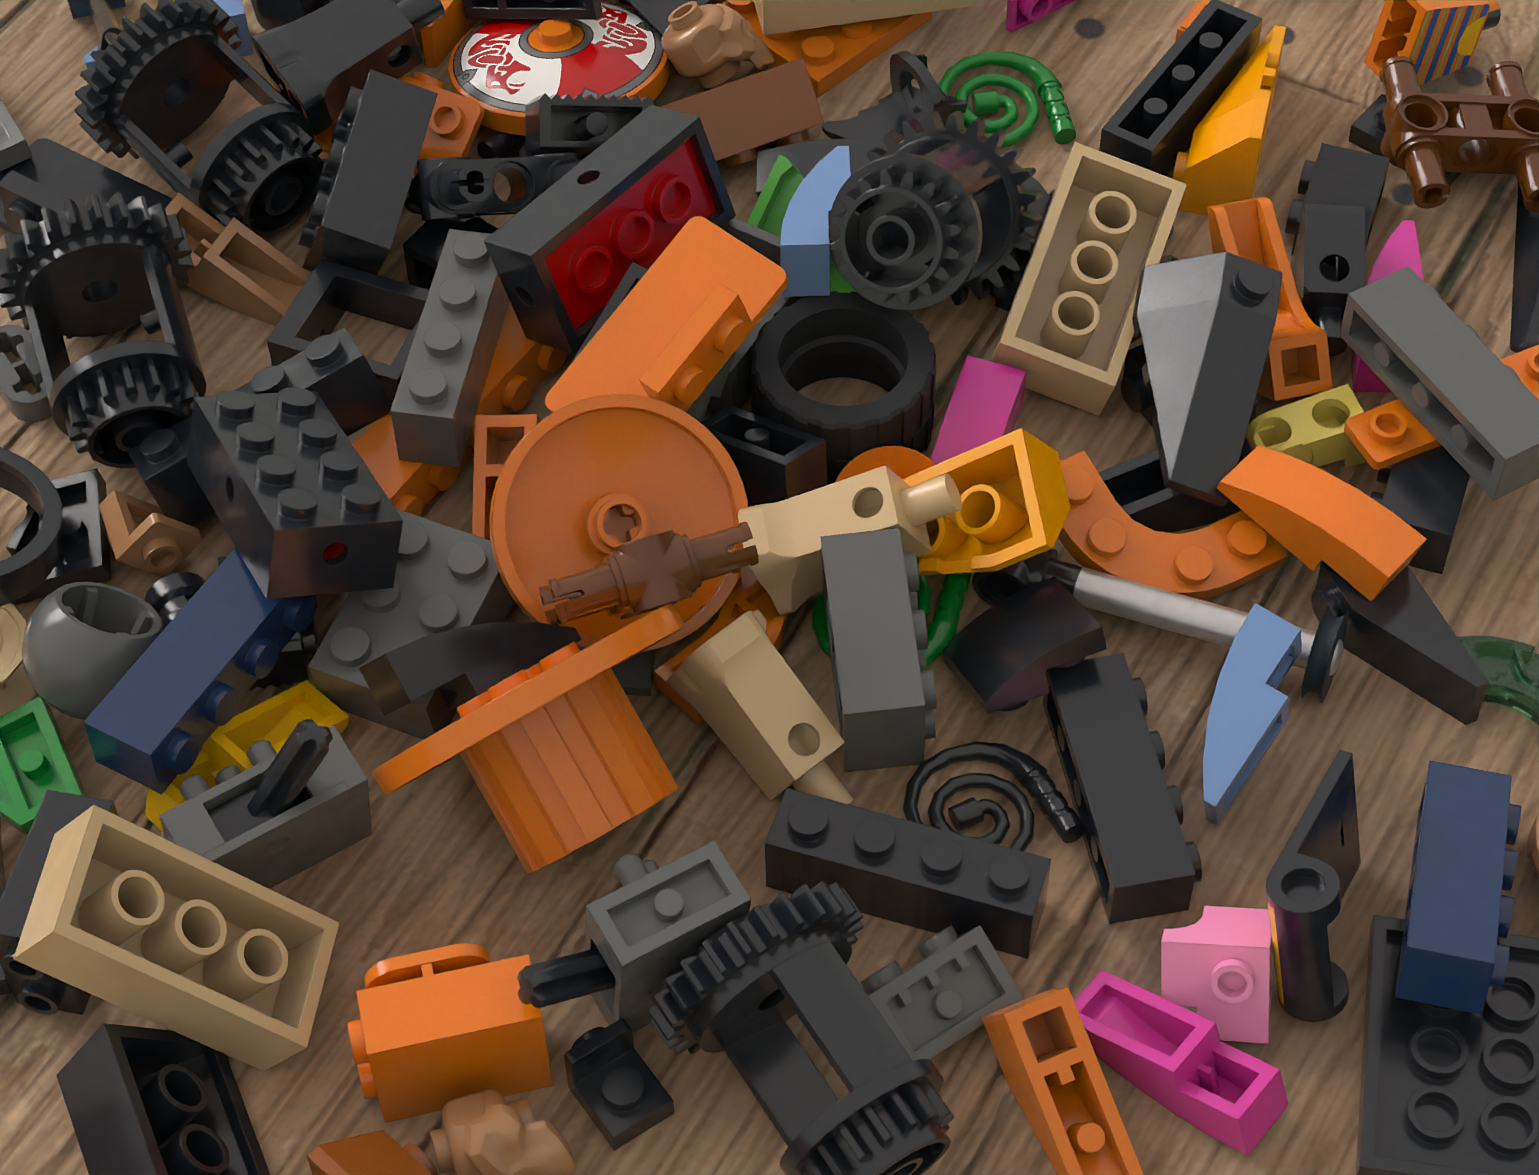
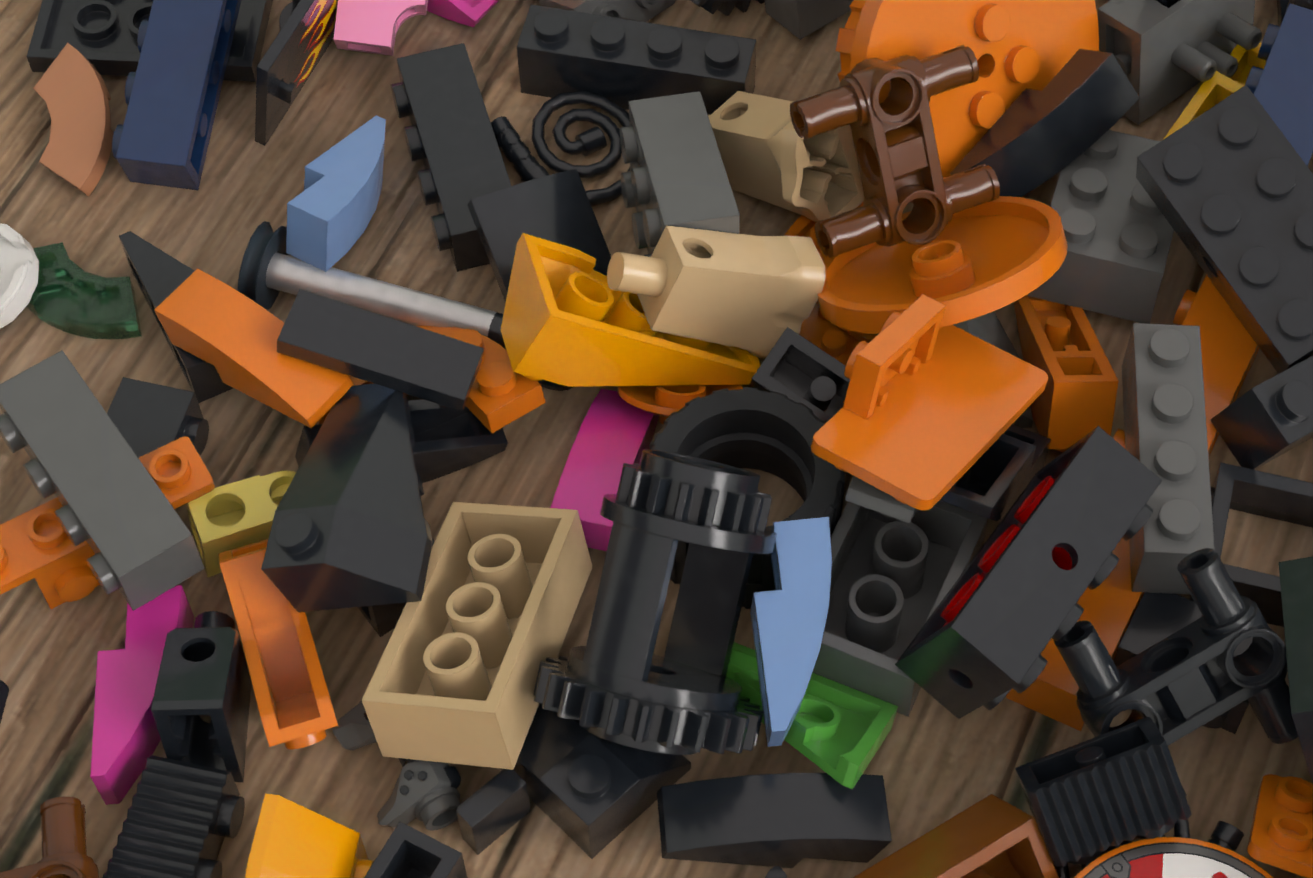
camera: 175 degrees right, 5 degrees up
none -> black tile [277,289,484,412]

